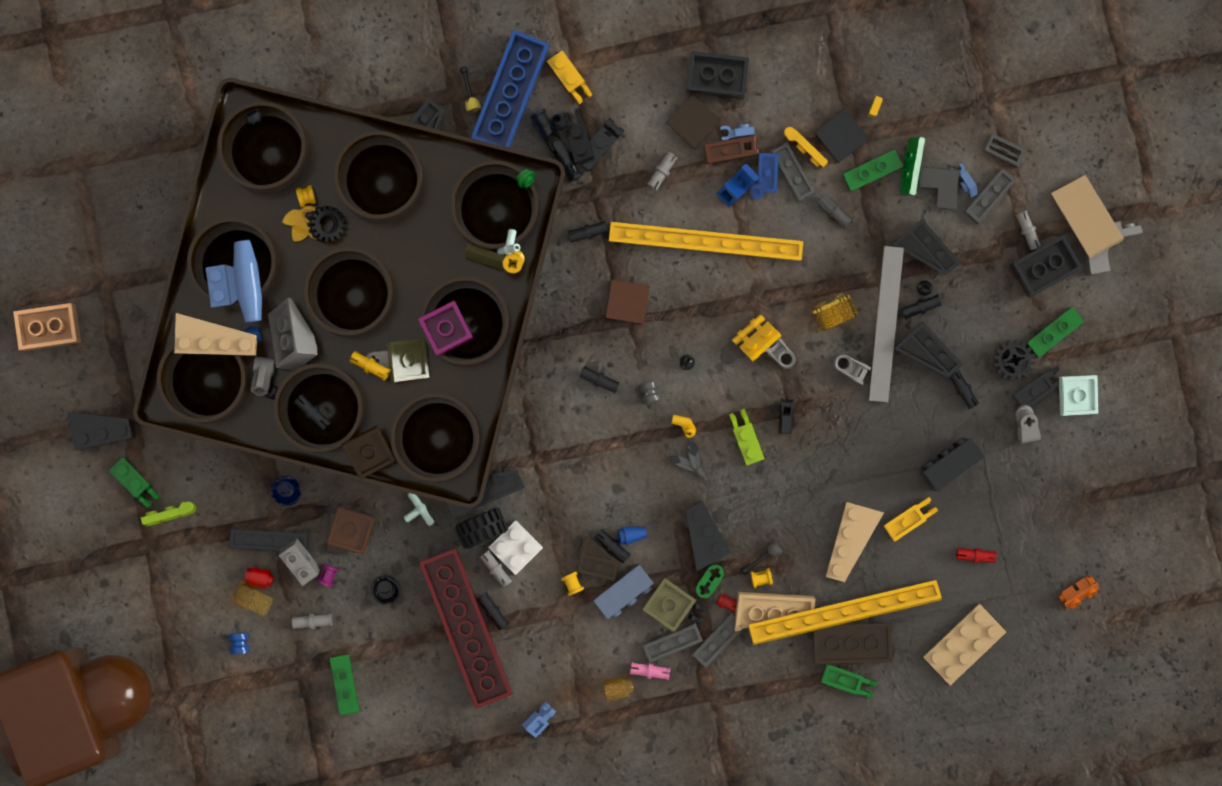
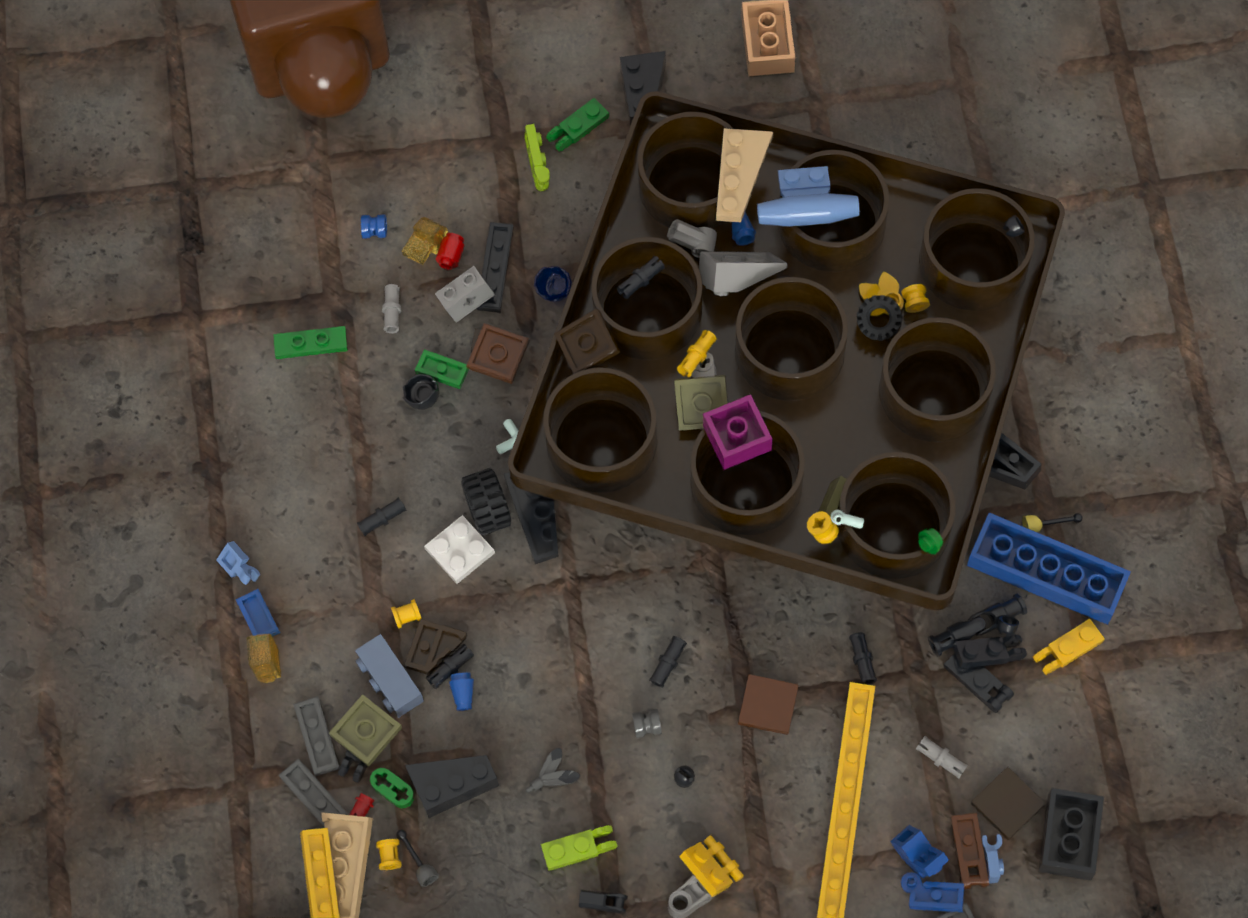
camera: 100 degrees right, 20 degrees down
magenta bush [316,563,339,587] -> none
dark red brick [419,548,513,709] -> none
light grey pin [479,550,512,588] -> none
bright pink pin [630,662,670,680] -> none
yellow arm [671,415,696,438] -> none
none -> blue tile [235,589,280,644]
none -> green plate [415,349,469,389]

